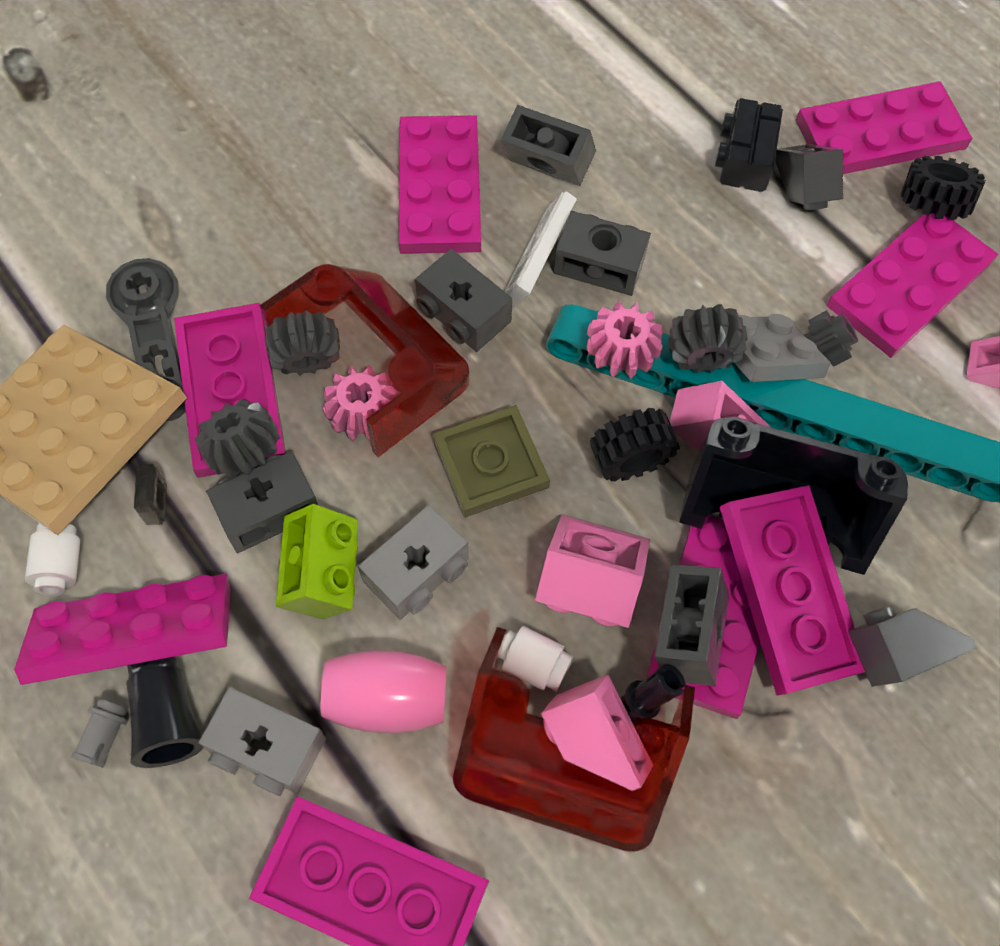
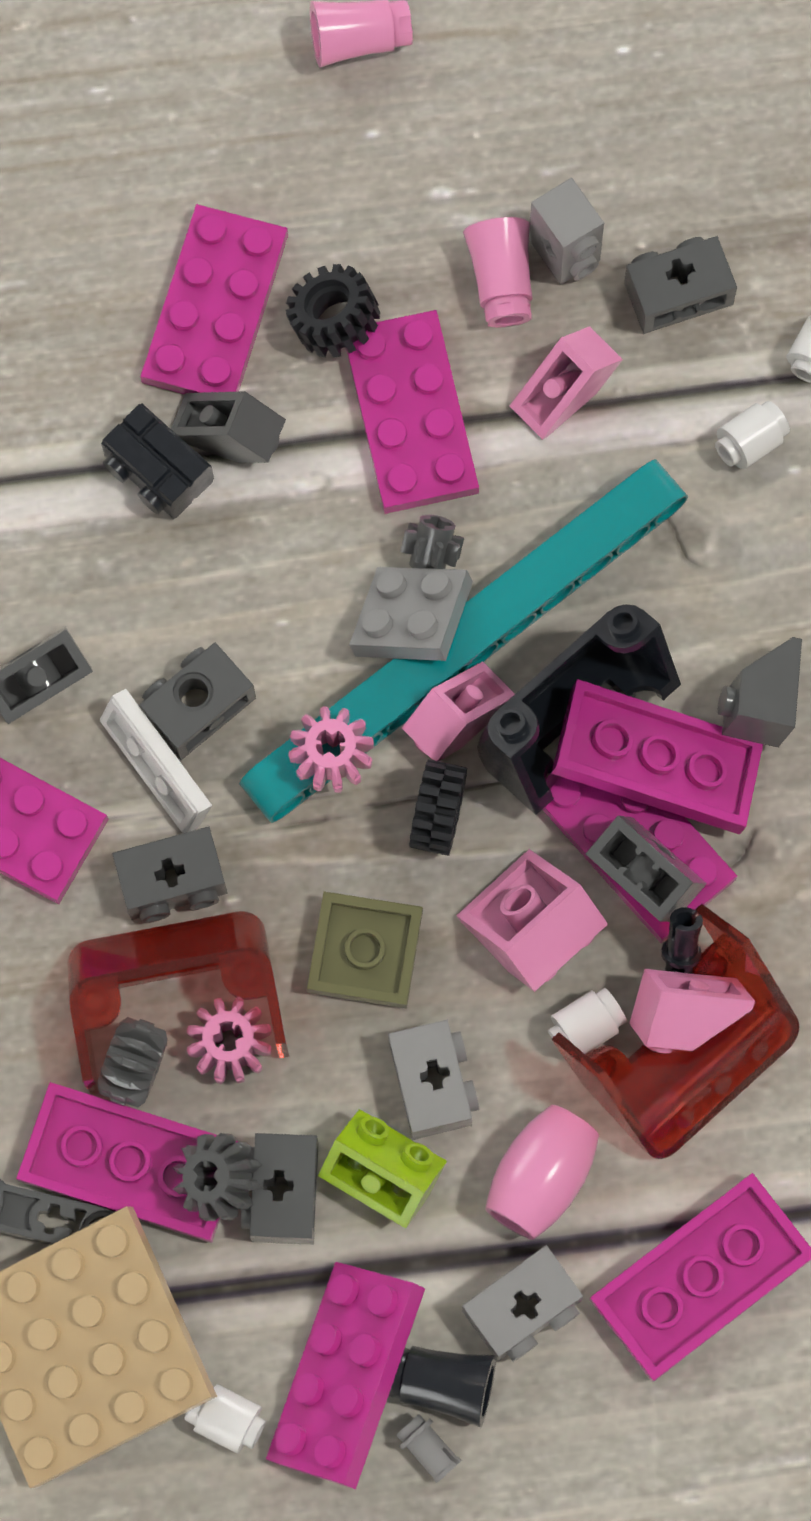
camera: 55 degrees left, 10 degrees up
clear smoke tile [134,464,167,525] -> none
dark grey gear [668,304,748,373] -> none

